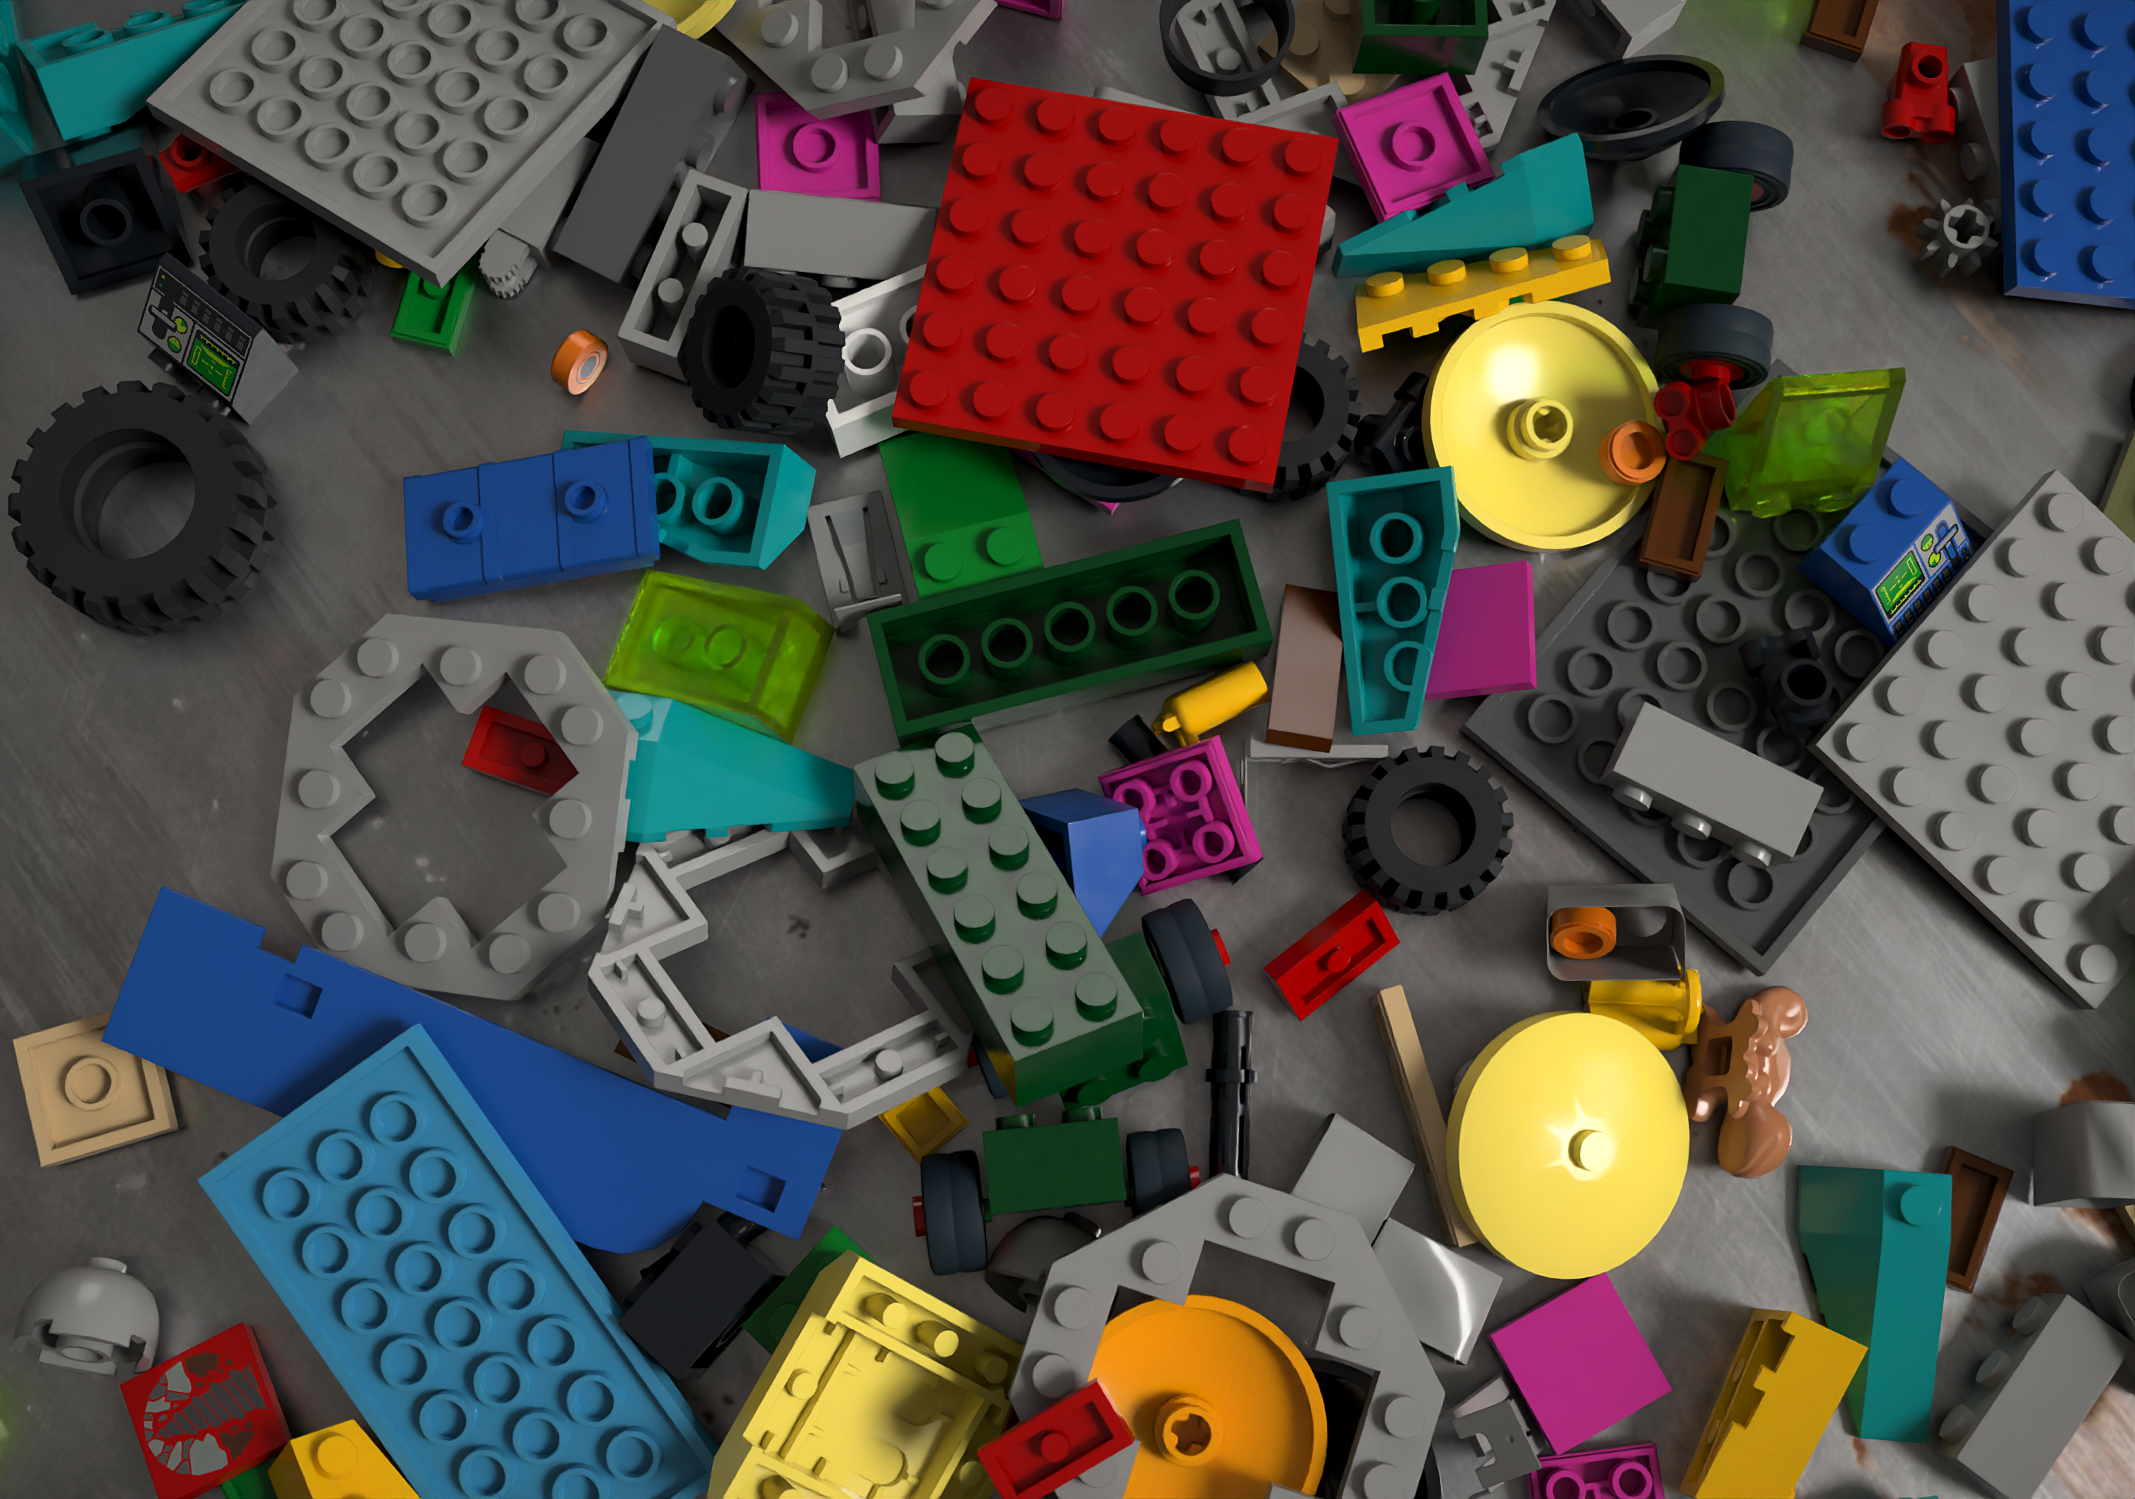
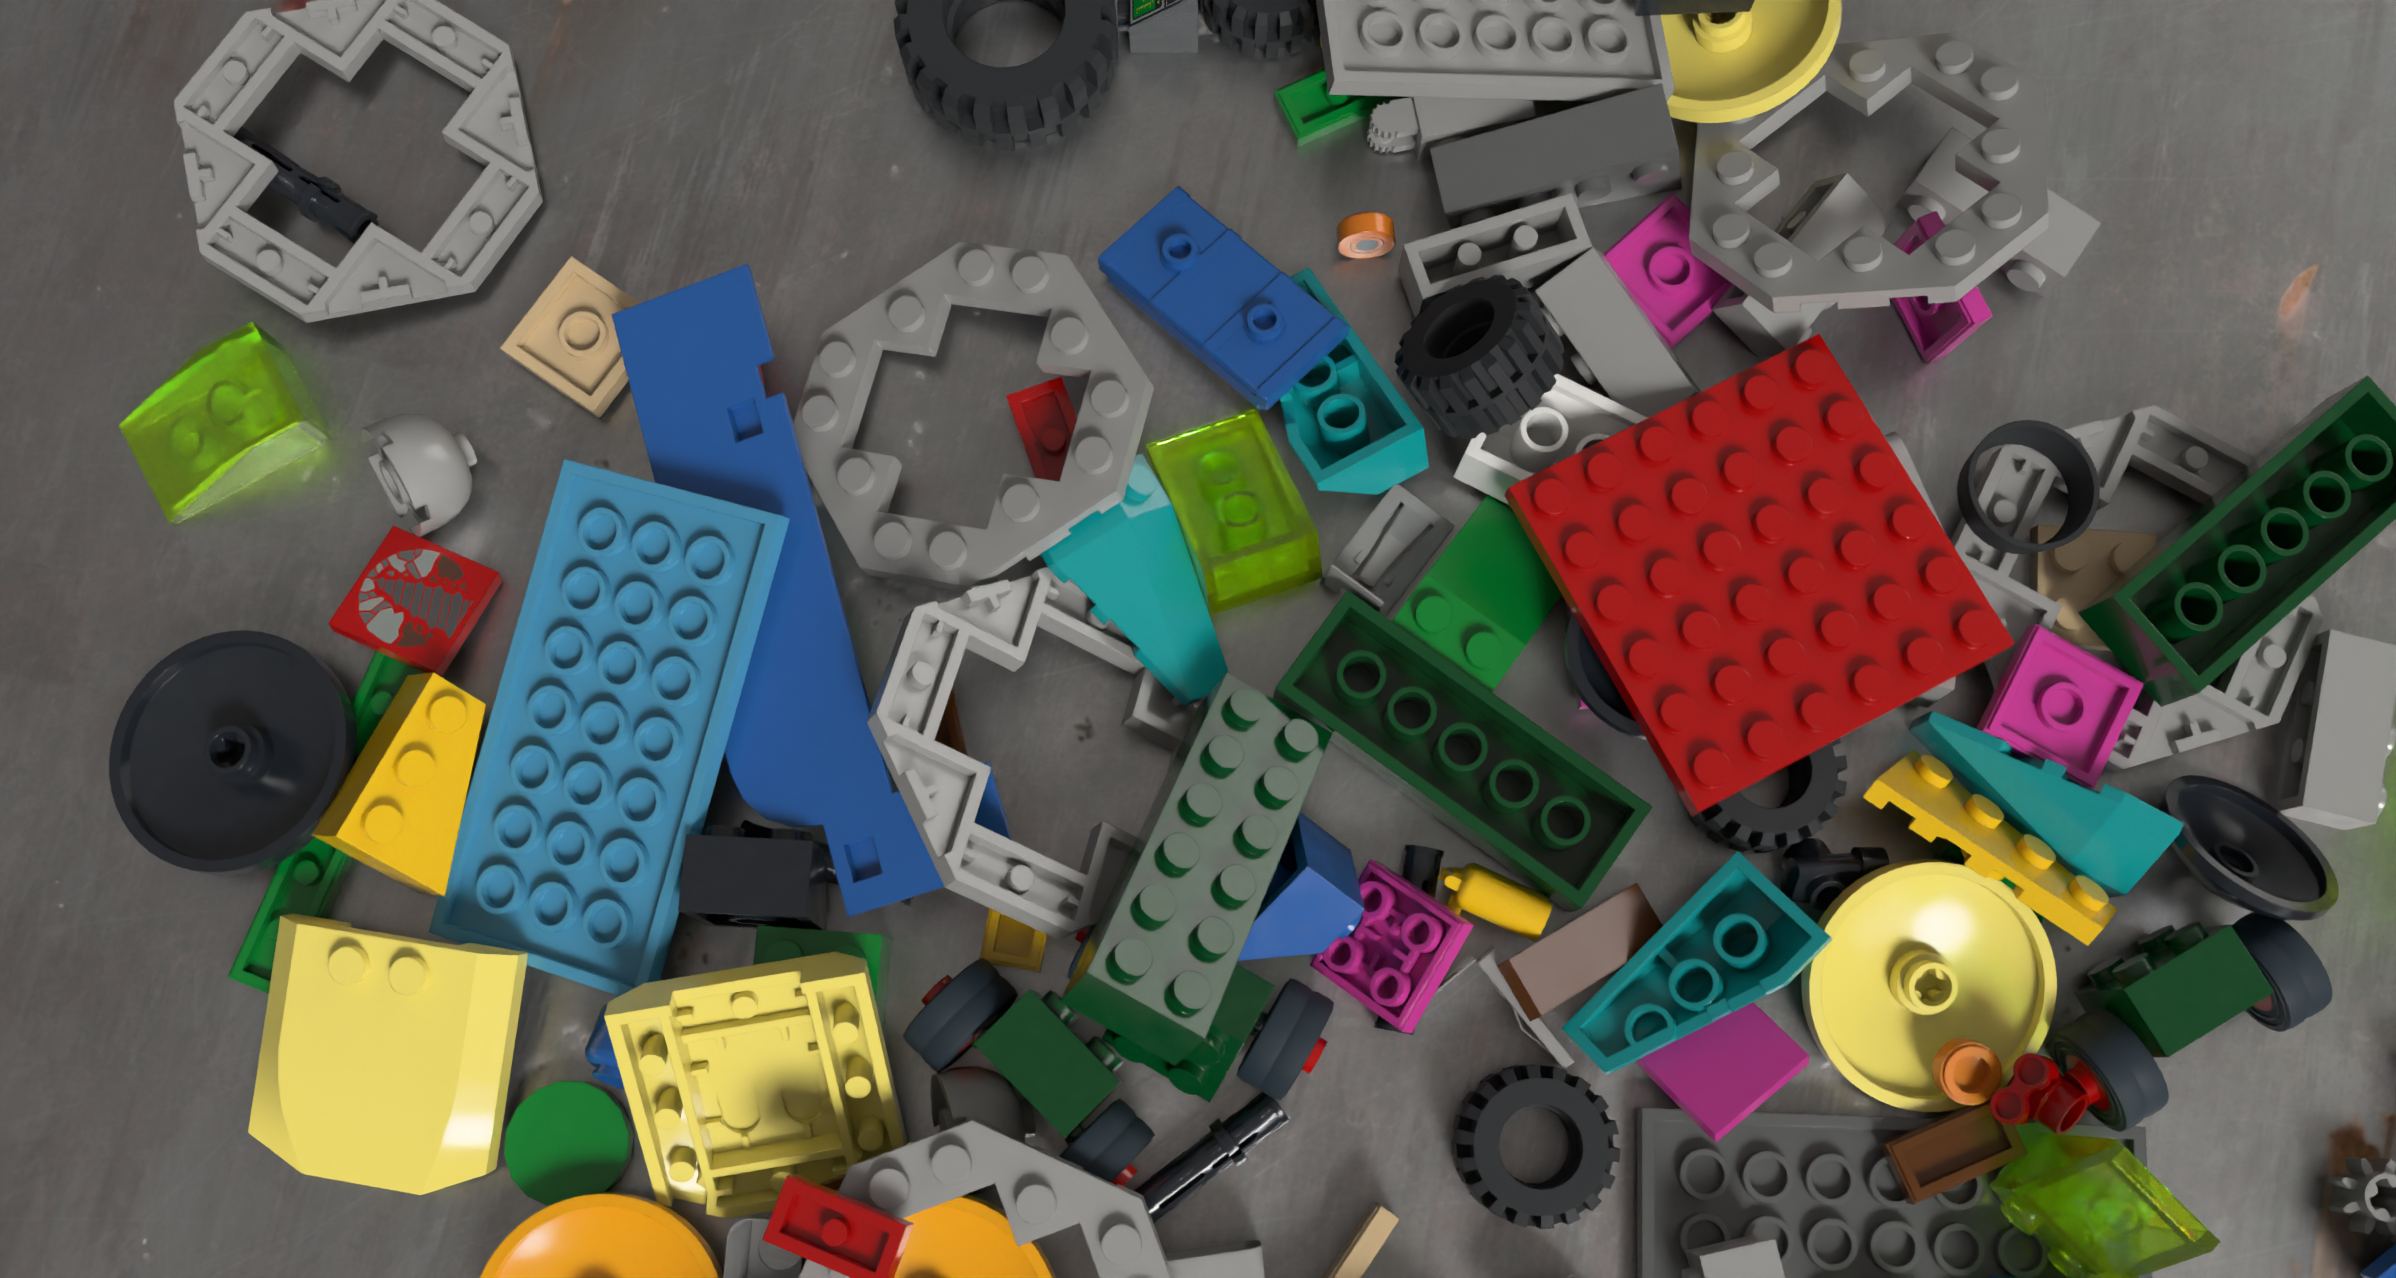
camera: 55 degrees right, 0 degrees up
red plate [1263,889,1400,1022] -> none

